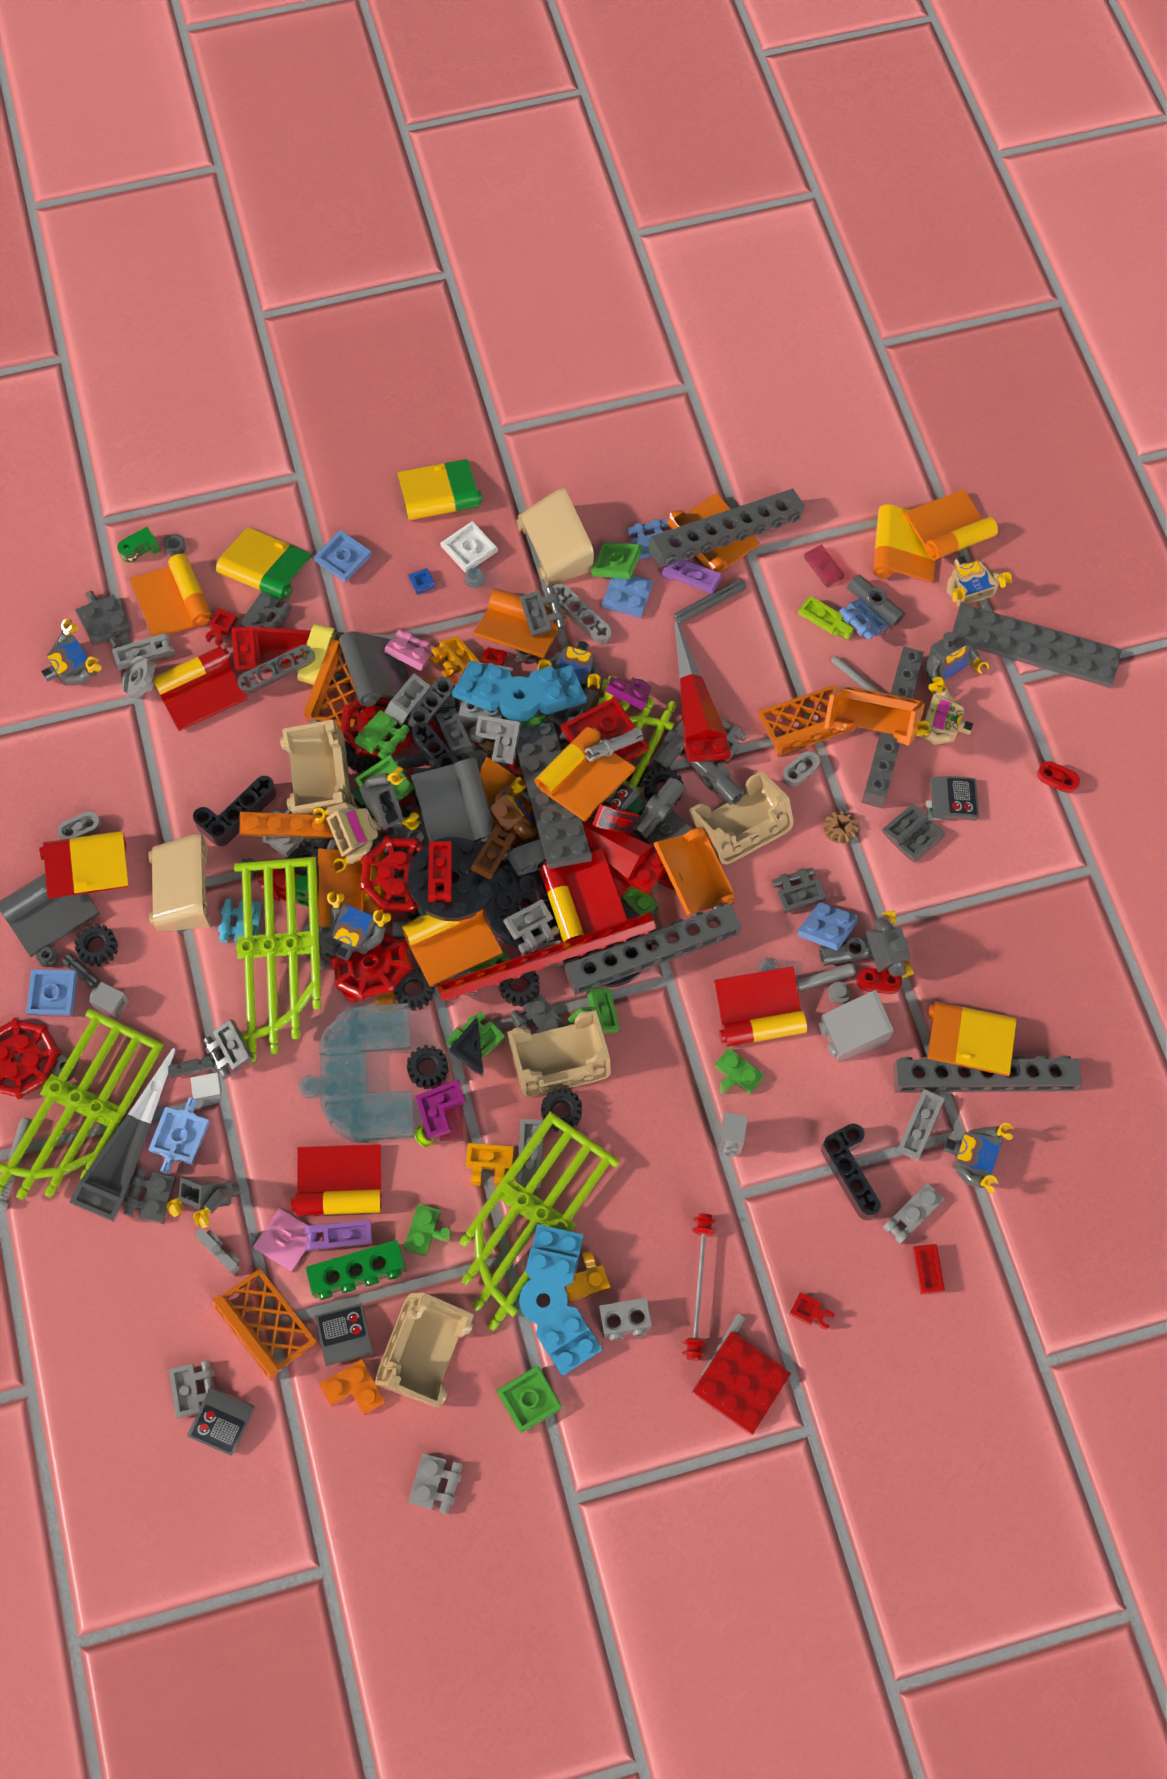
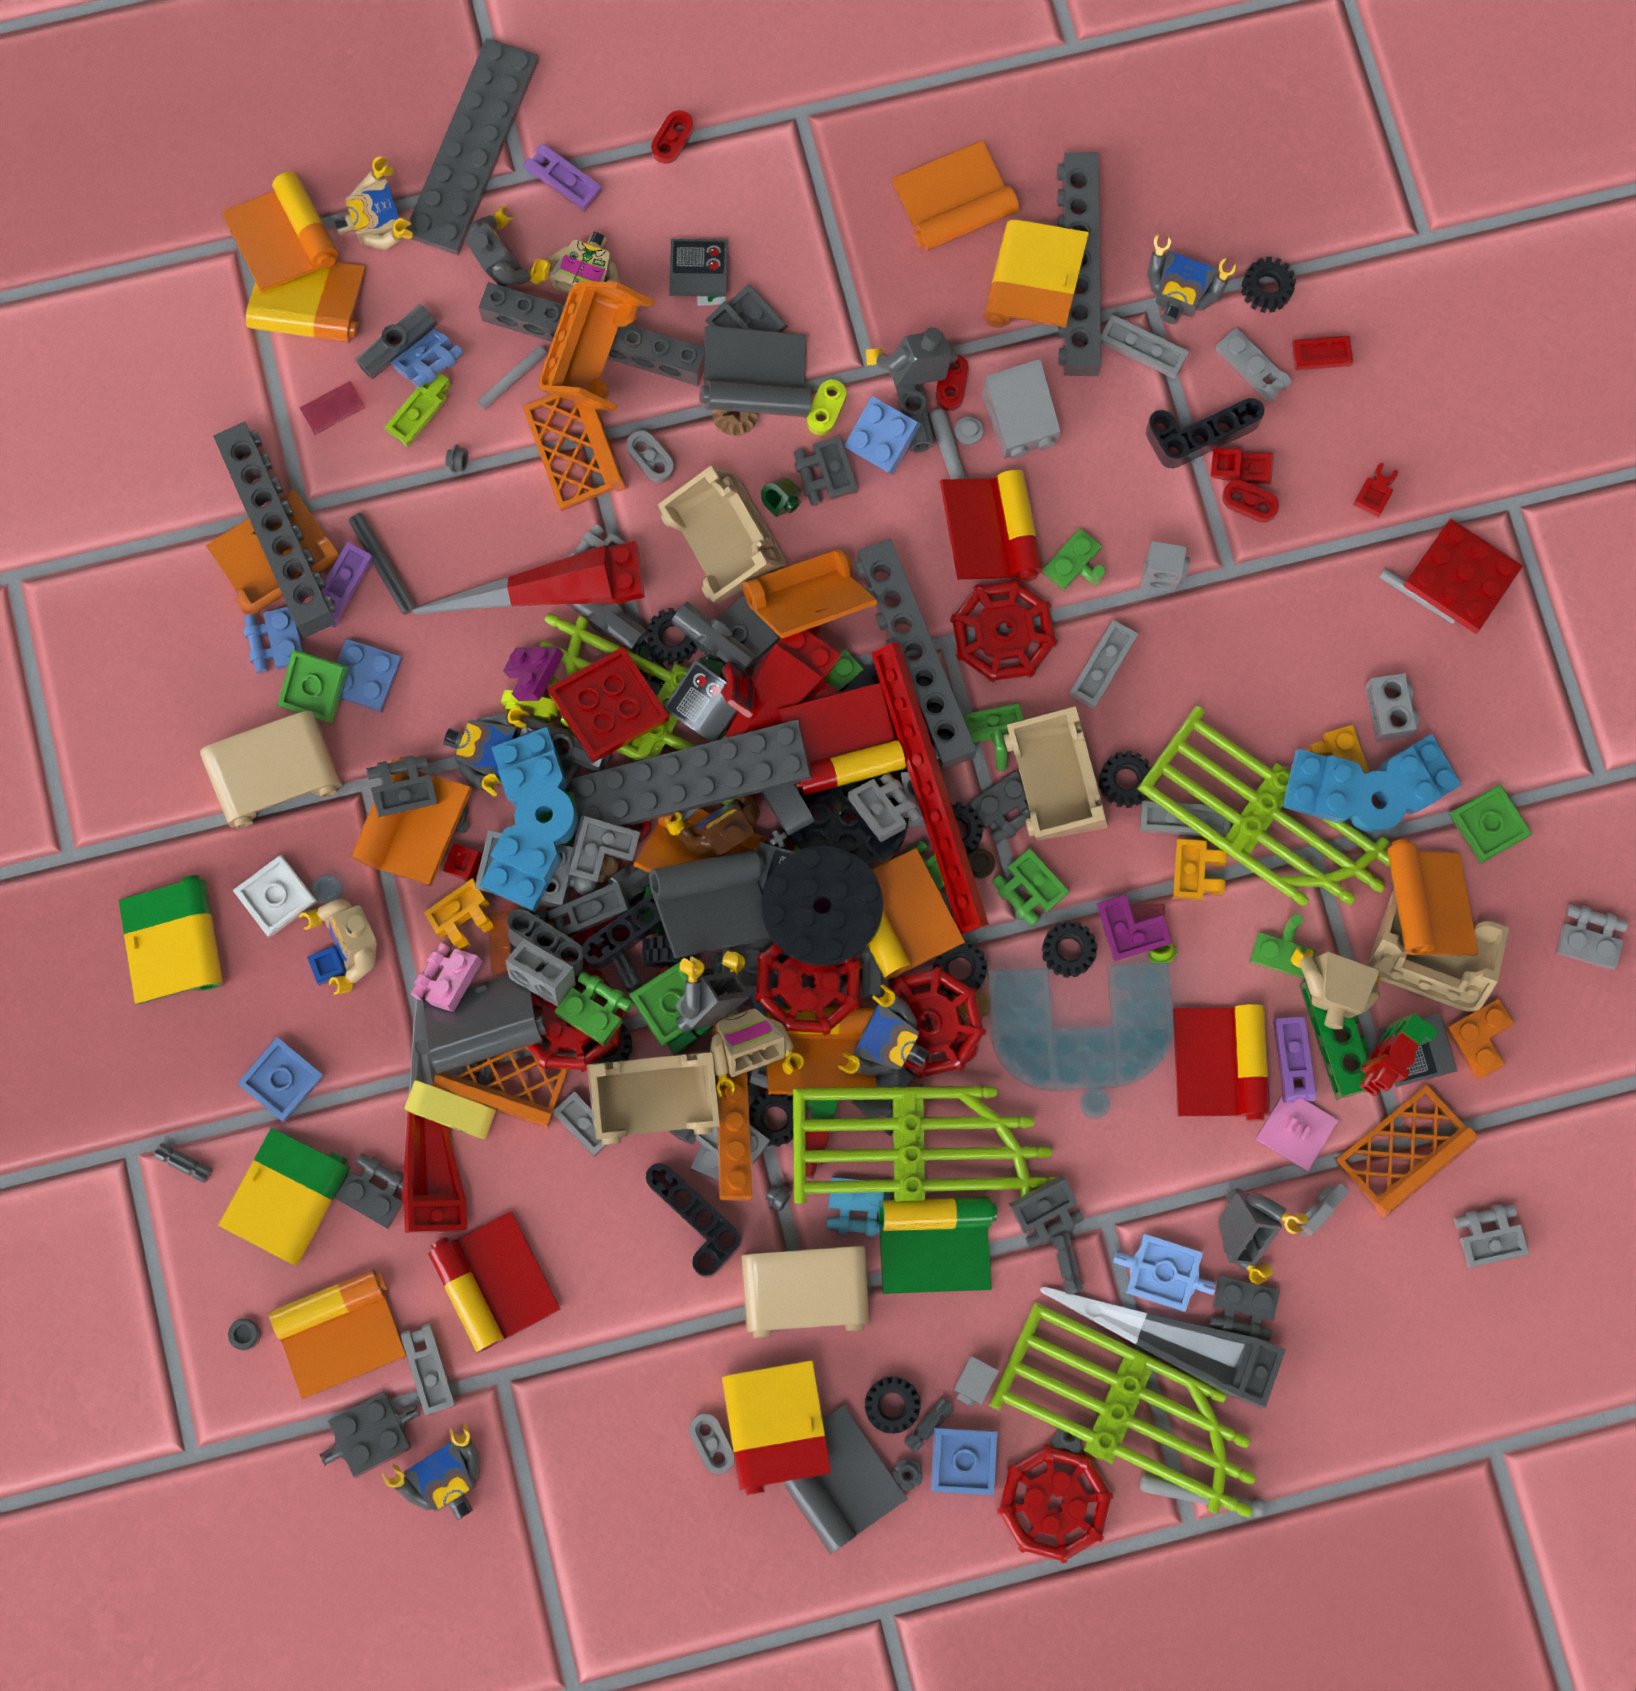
camera: 90 degrees left, 10 degrees up
green leg [117,527,160,563] -> none
light grey plate [122,656,156,699] -> none
slope [187,1386,254,1456] -> none
white sticker [190,1073,220,1099] -> none
red plate [206,608,238,646] -> none
dark grey beam [238,645,315,693] -> none
red plate [428,842,452,902] -> none
black tile [449,1018,484,1077] -> none
reddish brown plate [471,825,516,880] -> none
orange door [534,727,635,822] -> none
light grey beam [553,583,611,645] -> none
light grey pin [585,728,643,761] -> none
red axle [682,1213,717,1361] -> none
dark grey piece [688,761,744,805] -> none
clear light blue plate [757,957,777,972] -> none
none -> dark grey axle [154,1143,212,1183]
none -> tan torso [299,899,377,995]
none -> dark grey plate [446,444,468,473]
none -> medium lavender plate [523,144,602,212]
none -> dark grey door [699,326,811,417]
none -> dark green plate [761,477,802,517]
none -> neon yellow plate [807,380,846,436]
none -> green door [878,1197,997,1294]
none -> orange door [891,140,1020,251]
none -> red plate [950,579,1058,683]
none -> dark brown plate [967,849,995,879]
none -> light grey plate [1069,620,1138,709]
none -> red slope [1211,449,1273,484]
none -> red plate [1222,480,1279,523]
none -> black tyre [1241,257,1296,313]
none -> tan torso [1291,947,1381,1029]
none -> red hips [1359,1013,1438,1096]
none -> orange door [1387,839,1479,956]

